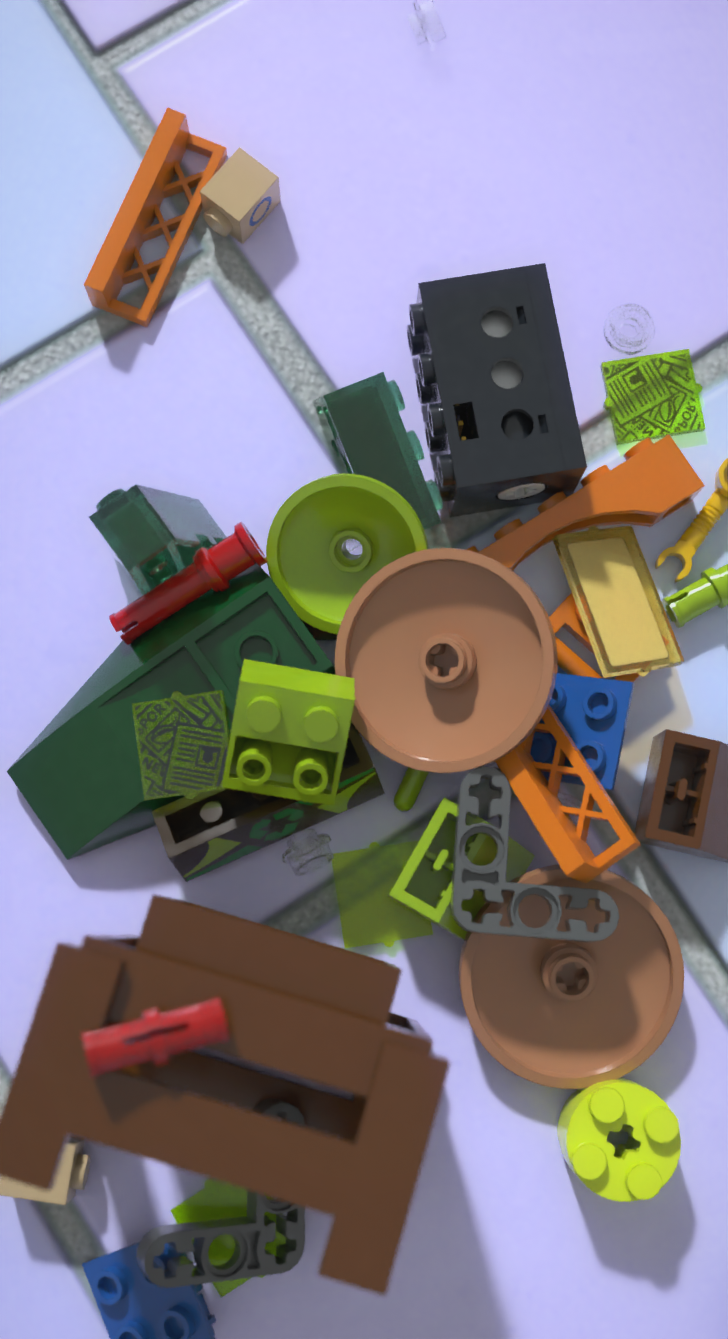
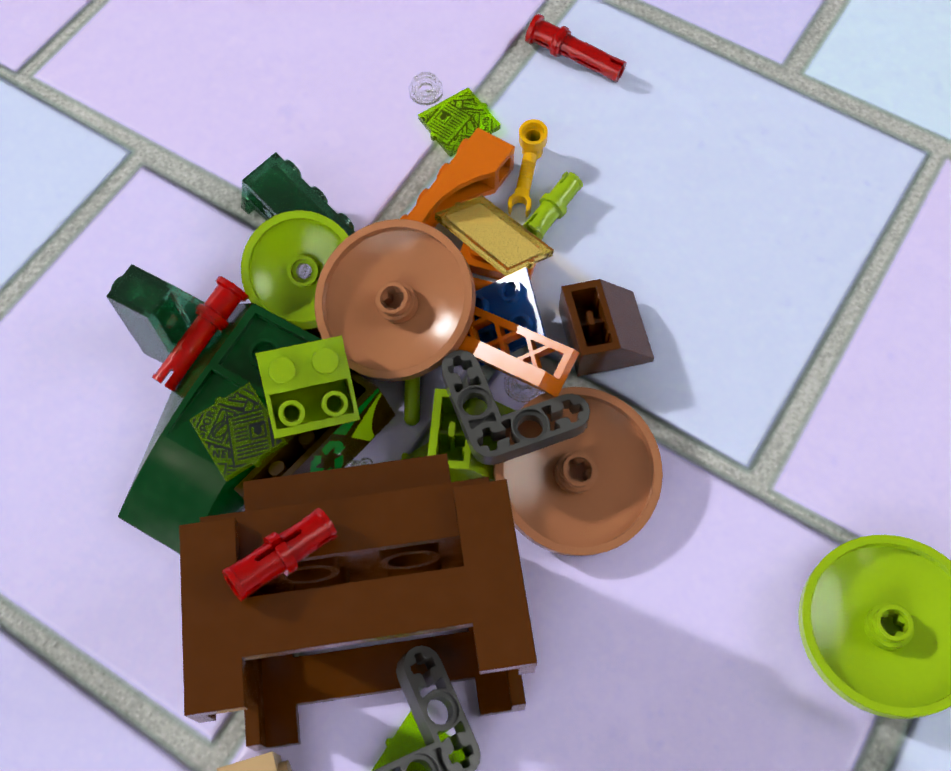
camera: 20 degrees left, 15 degrees down
orange fence [84,107,227,327] -> none
tan brick [200,147,281,244] -> none
black piece [407,263,587,517] -> none
neon yellow brick [557,1077,681,1202] -> none

